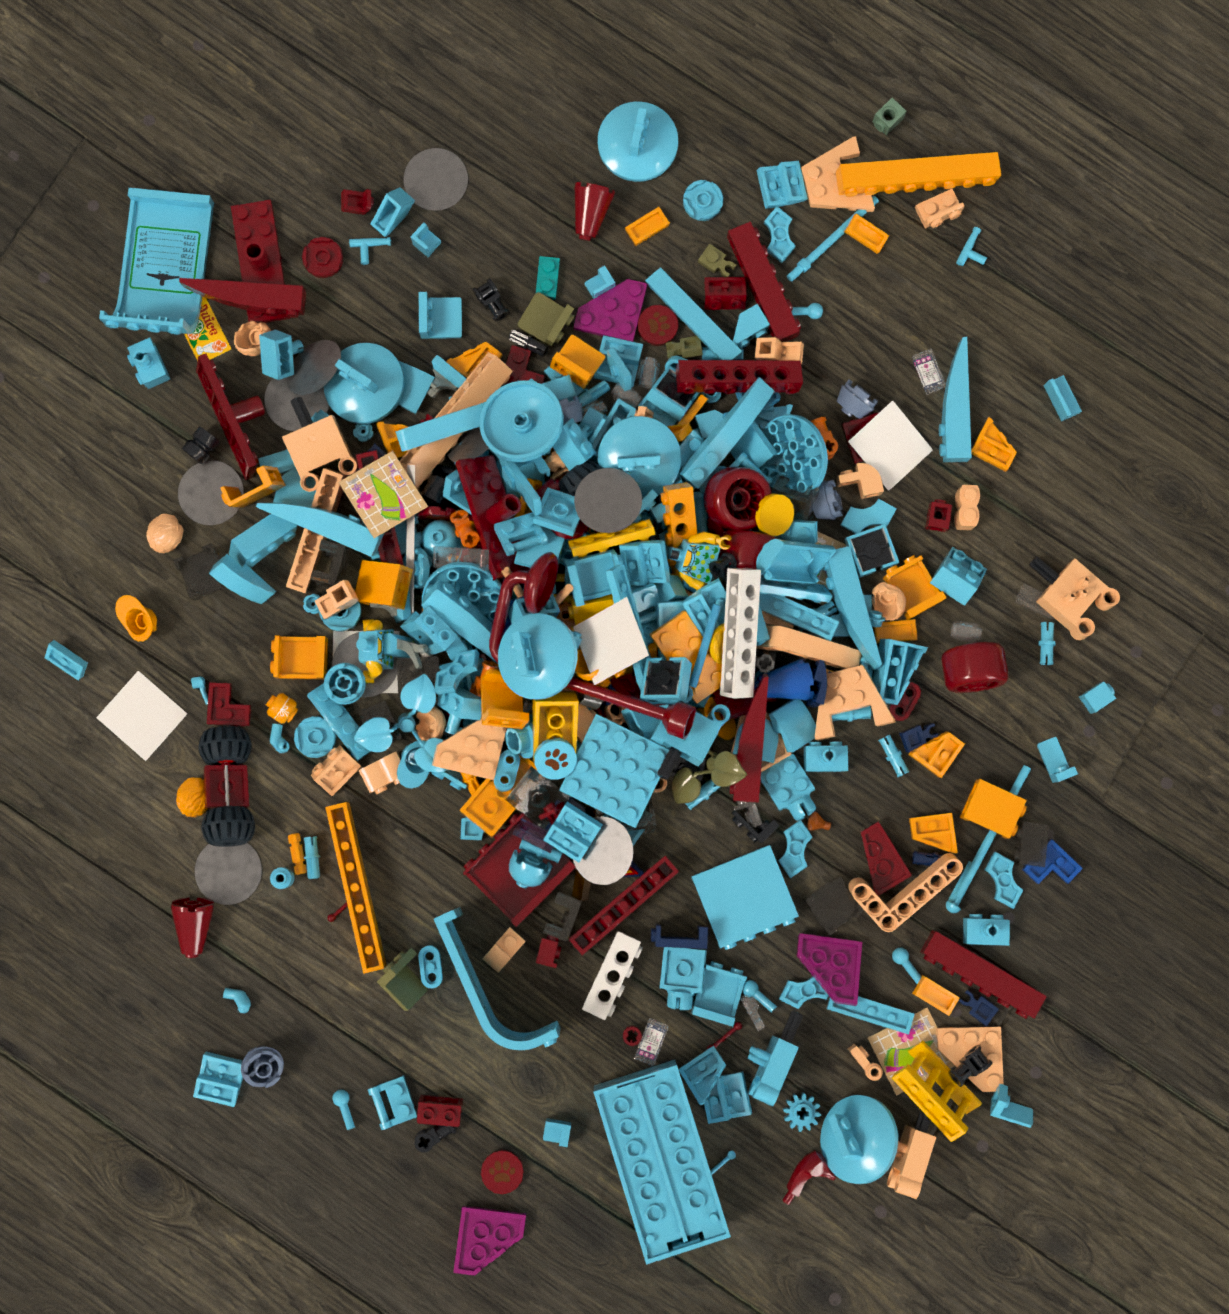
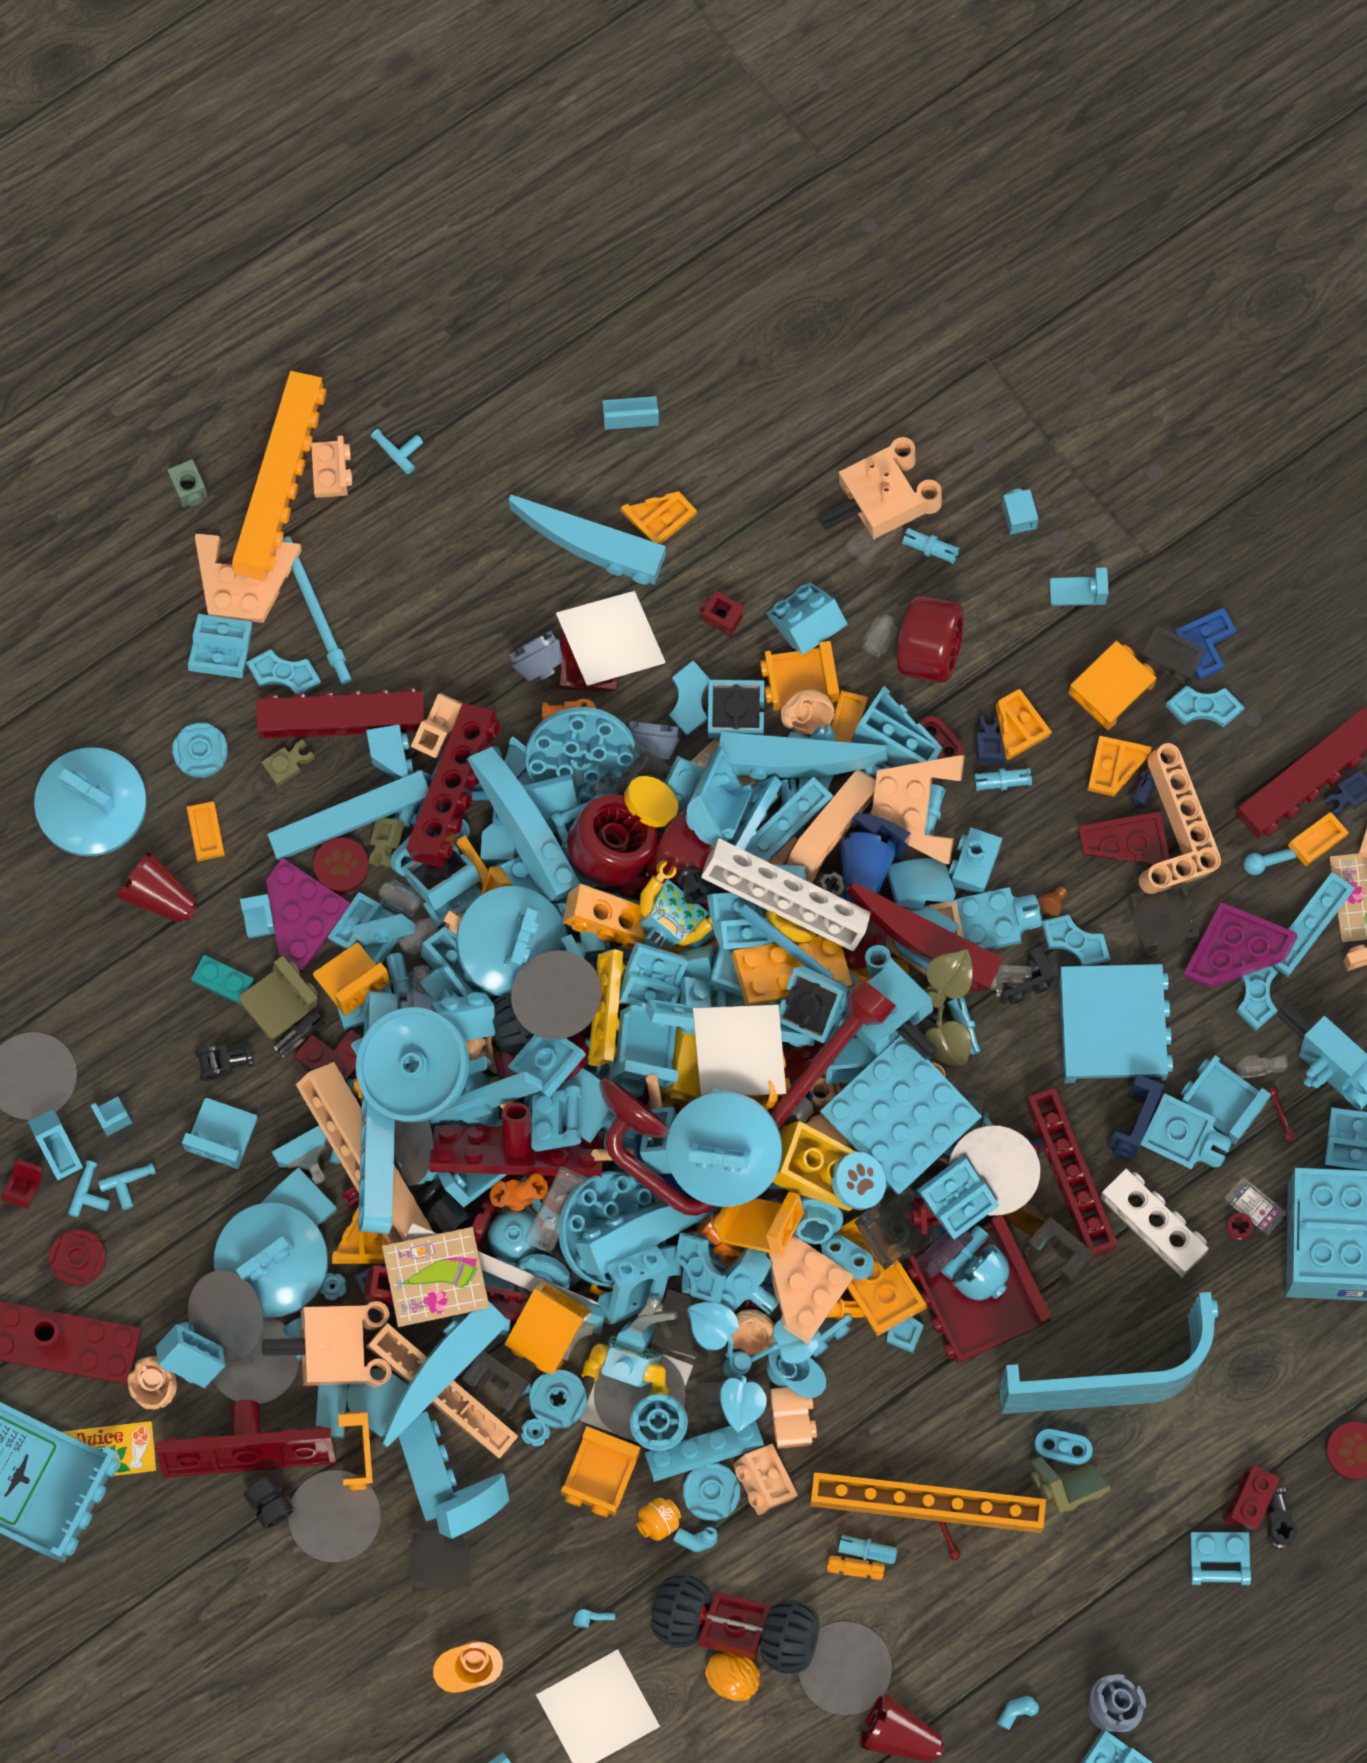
camera: 65 degrees left, 10 degrees down
medium azure brick [127,338,171,389] -> none
light nougat hair [147,514,184,553] -> none
dark red slope [179,278,306,318] -> none
dark red plate [207,682,251,727] -> none
medium azure brick [270,867,295,889] -> none
light nougat brick [315,580,359,619] -> none
medium azure bar [332,1089,355,1130] -> none
light orange wing [446,342,503,379] -> none
light nougat brick [483,927,526,973] -> none
dark red brick [536,934,561,968] -> none
medium azure panel [543,1118,571,1147] -> none
medium azure wing [678,1046,726,1105] -> none
dark red bracket [704,277,746,310] -> none
medium azure bar [742,980,777,1013] -> none
medium azure bar [791,303,823,319] -> none
light nougat brick [836,463,884,499] -> none
light orange tile [844,214,889,254] -> none
clear tile [911,349,946,395] -> none
medium azure bar [946,765,1031,913] -> none
light nougat brick [954,485,980,530] -> none
medium azure brick [963,914,1010,946] -> none
none -> medium azure piece [98,1163,156,1210]

